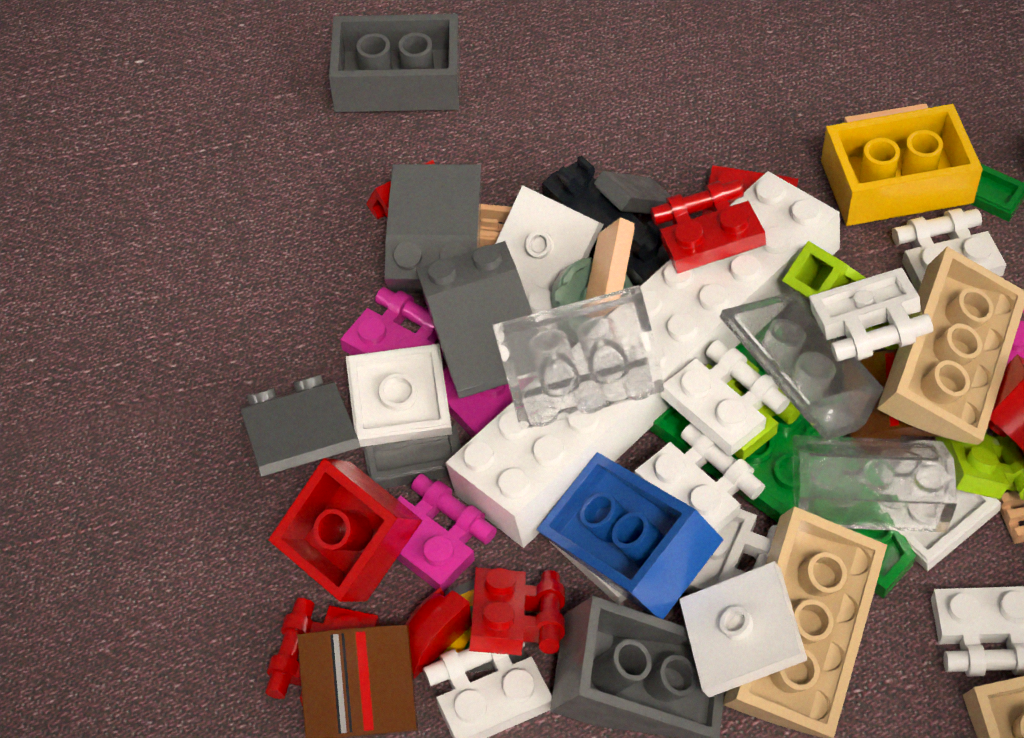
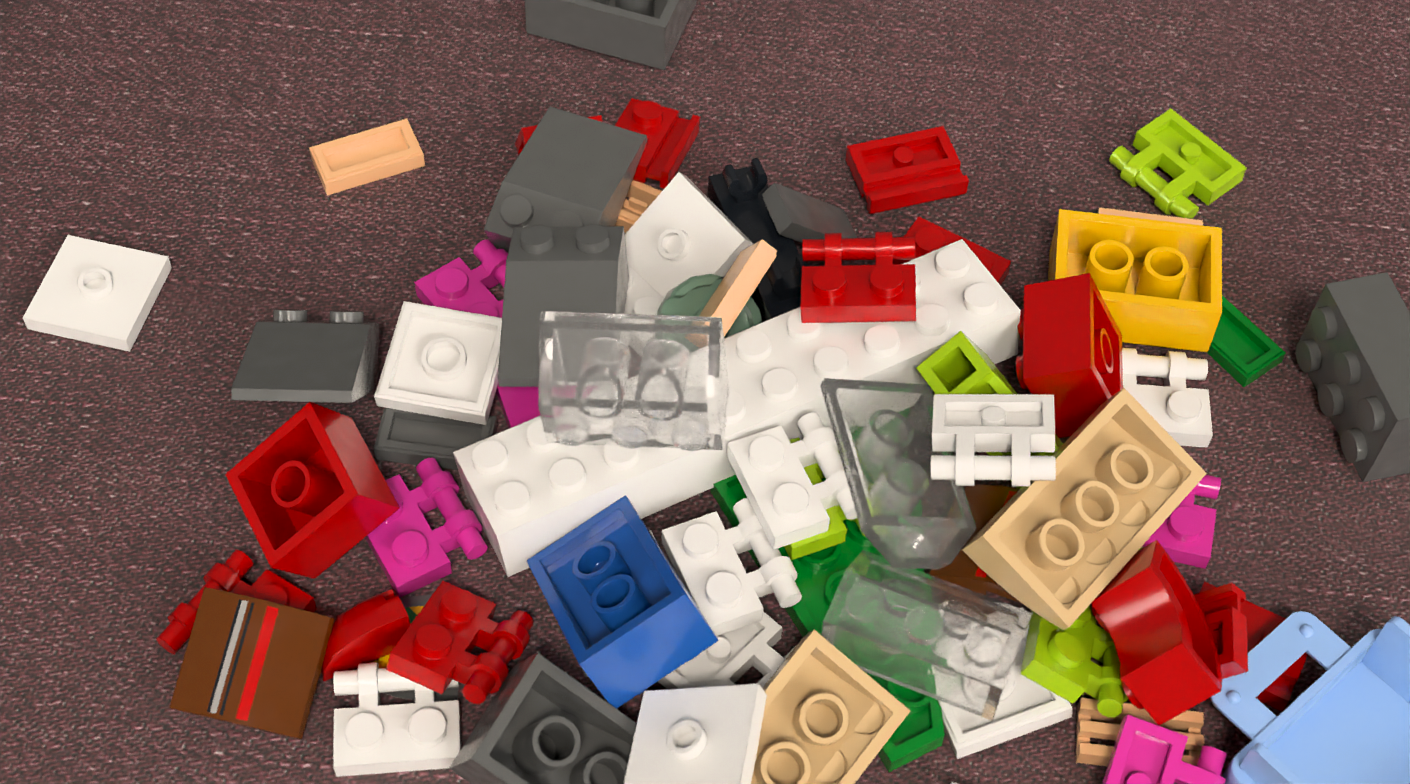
camera: 15 degrees right, 0 degrees up
none -> white plate [23,235,172,352]
none -> light nougat tile [309,119,425,195]
none -> red plate [615,98,701,189]
none -> red plate [845,126,969,214]
none -> red brick [1016,273,1123,438]
none -> lime plate [1109,108,1247,219]

